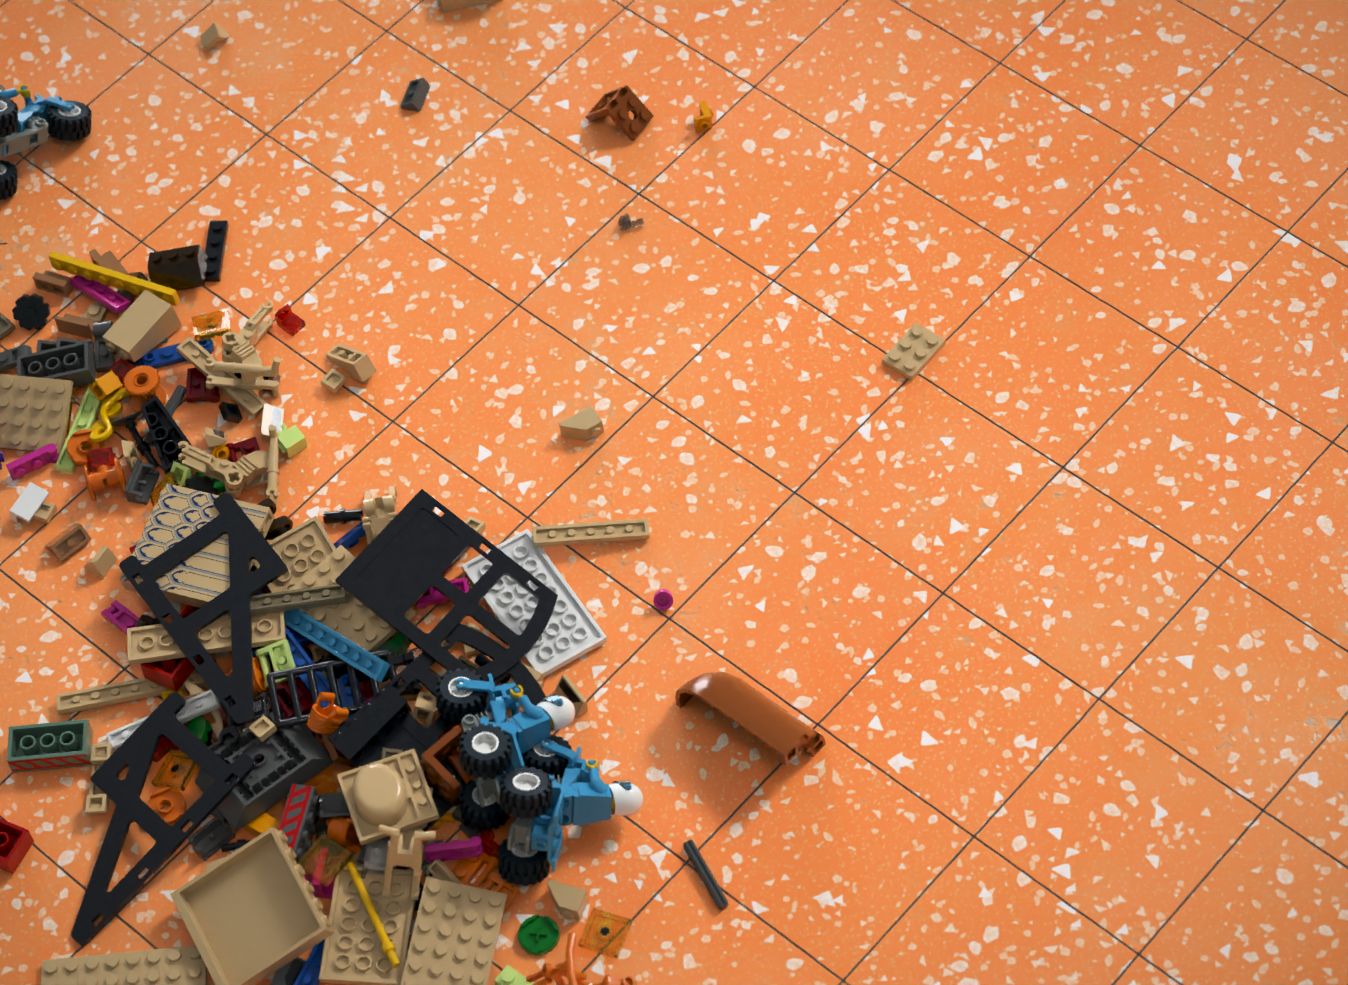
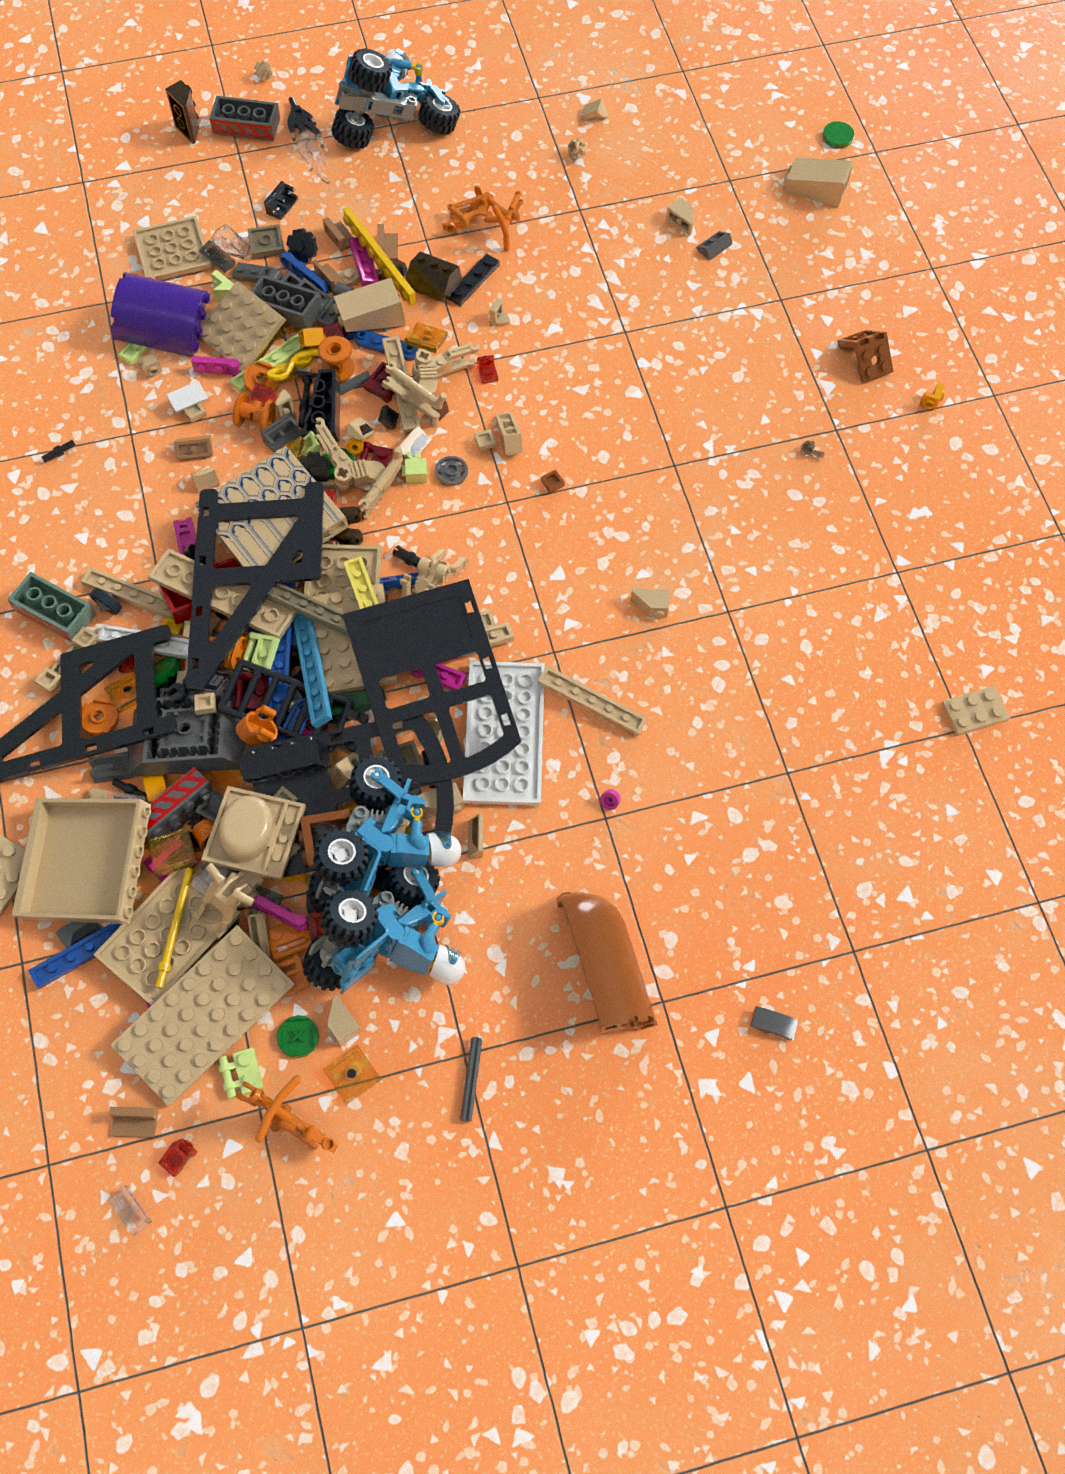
camera: 25 degrees right, 10 degrees up
none -> black wheel [89,588,122,615]
none -> blue plate [279,251,329,294]
none -> light yellow plate [343,556,379,609]
none -> flat silver wheel [435,456,468,486]
none -> orange piece [442,185,524,251]
none -> tan tile [489,297,510,326]
none -> dark orange plate [541,469,565,493]
none -> tan gear [568,138,587,159]
none -> tan slope [666,197,694,236]
none -> dark grey slope [750,1006,798,1041]

